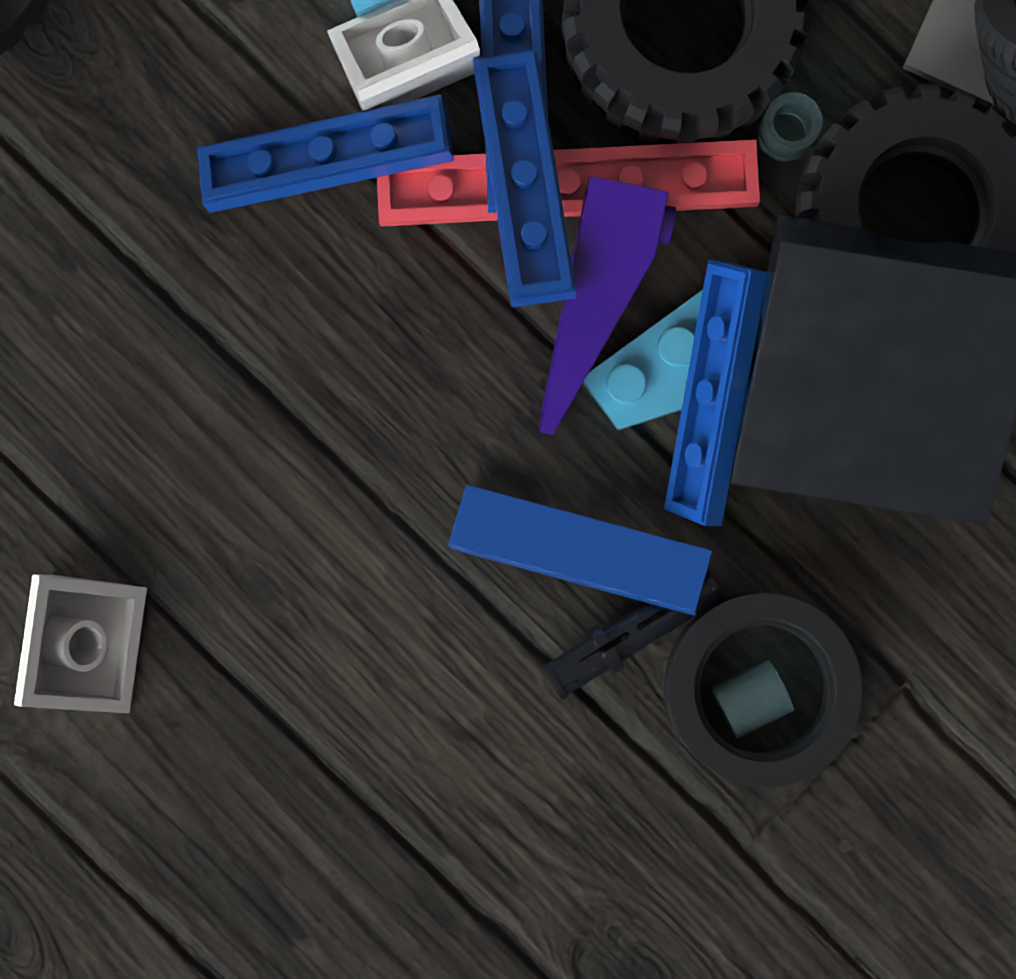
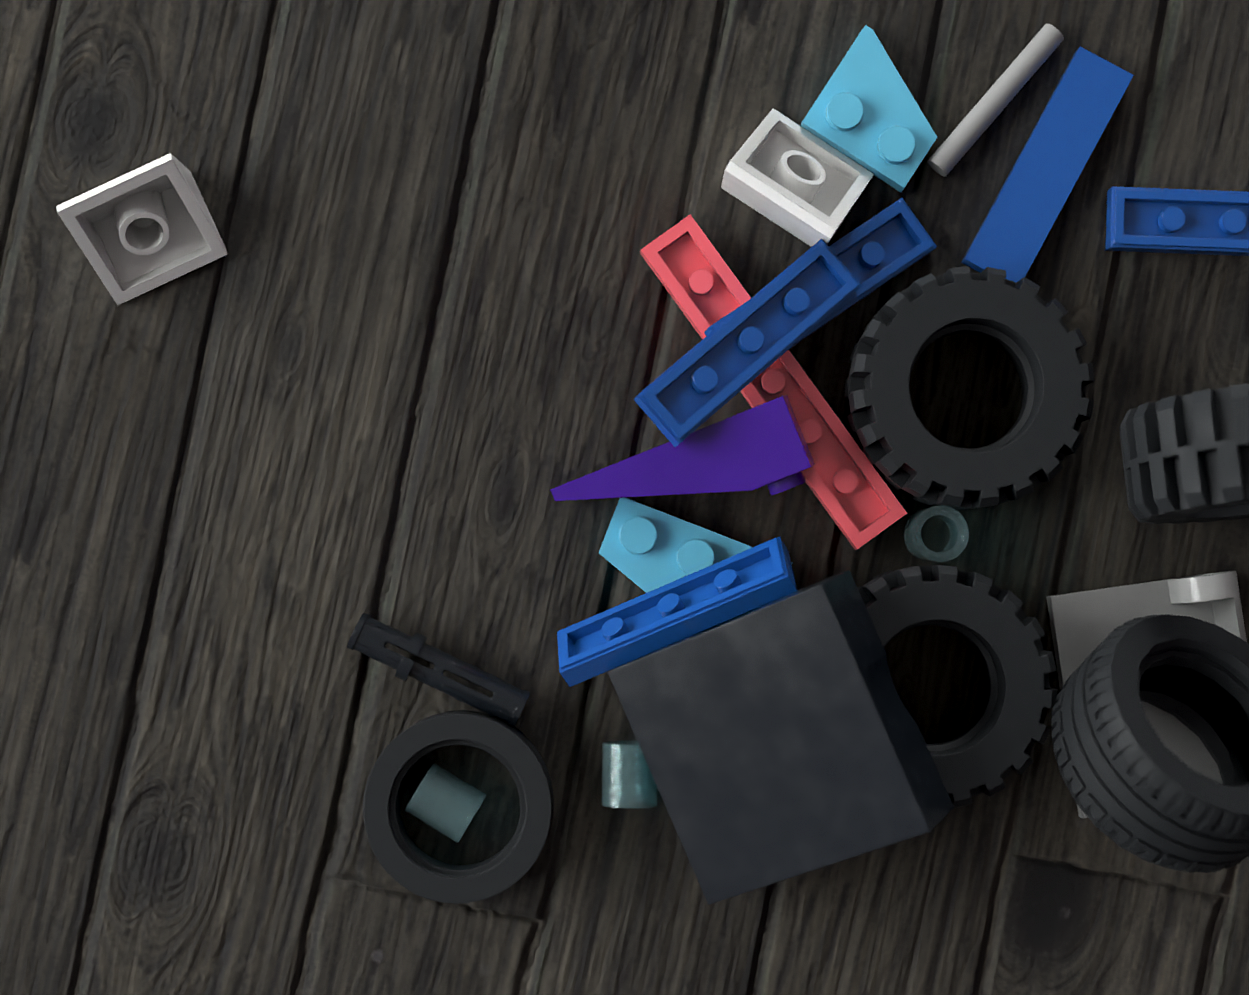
camera: 70 degrees right, 0 degrees up
blue tile [197,94,454,213] -> none
blue tile [448,484,712,616] -> none
none -> clear light blue beam [602,740,658,808]

